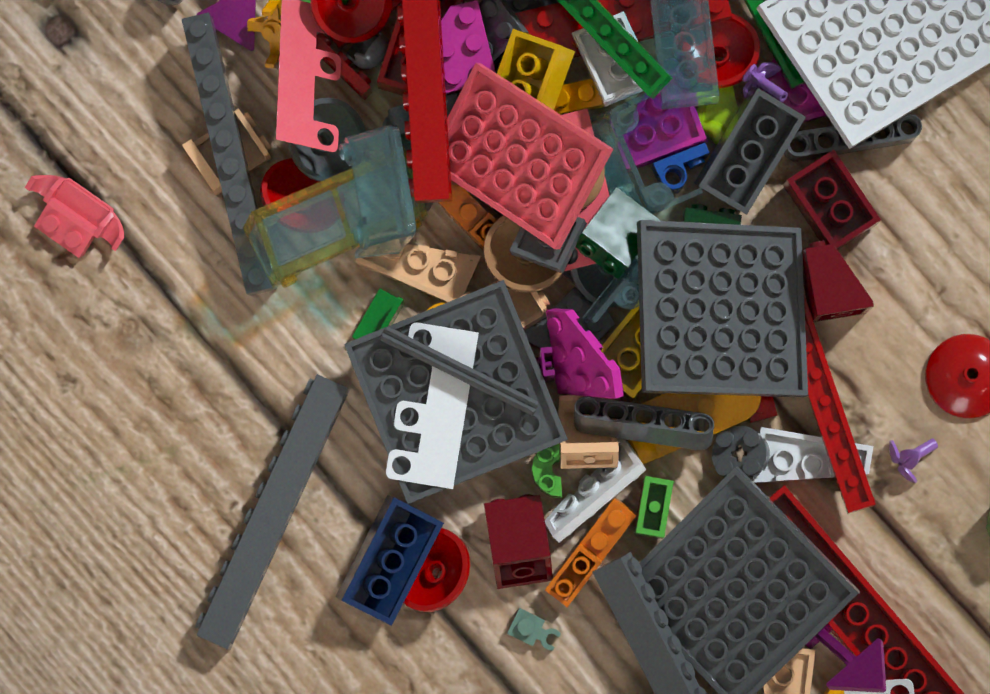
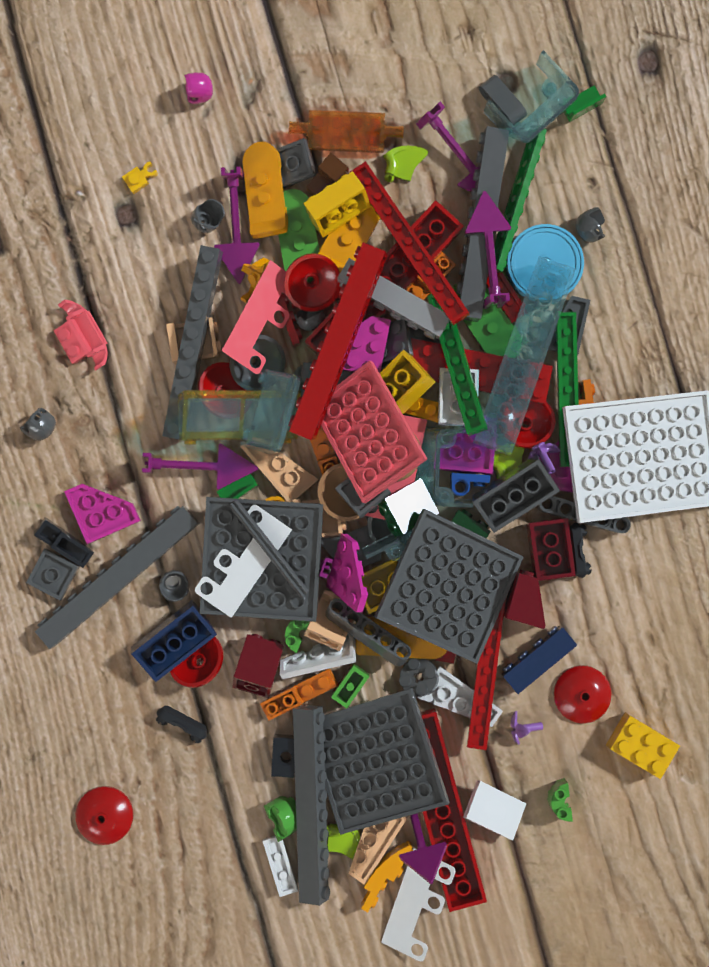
camera: 20 degrees right, 5 degrees up
sand green plate [507,608,561,650] -> none
none -> dark grey helmet [20,408,56,441]
none -> dark grey plate [26,549,80,601]
none -> black slope [34,517,94,568]
none -> dark pink plate [64,484,141,544]
none -> magenta piece [142,444,258,490]
none -> black piece [156,706,207,743]
none -> dark grey hair [159,570,189,602]
none -> black brick [271,734,295,778]
none -> white tile [463,780,526,840]
none -> dark blue brick [501,626,577,694]
none -> black piece [569,523,592,578]

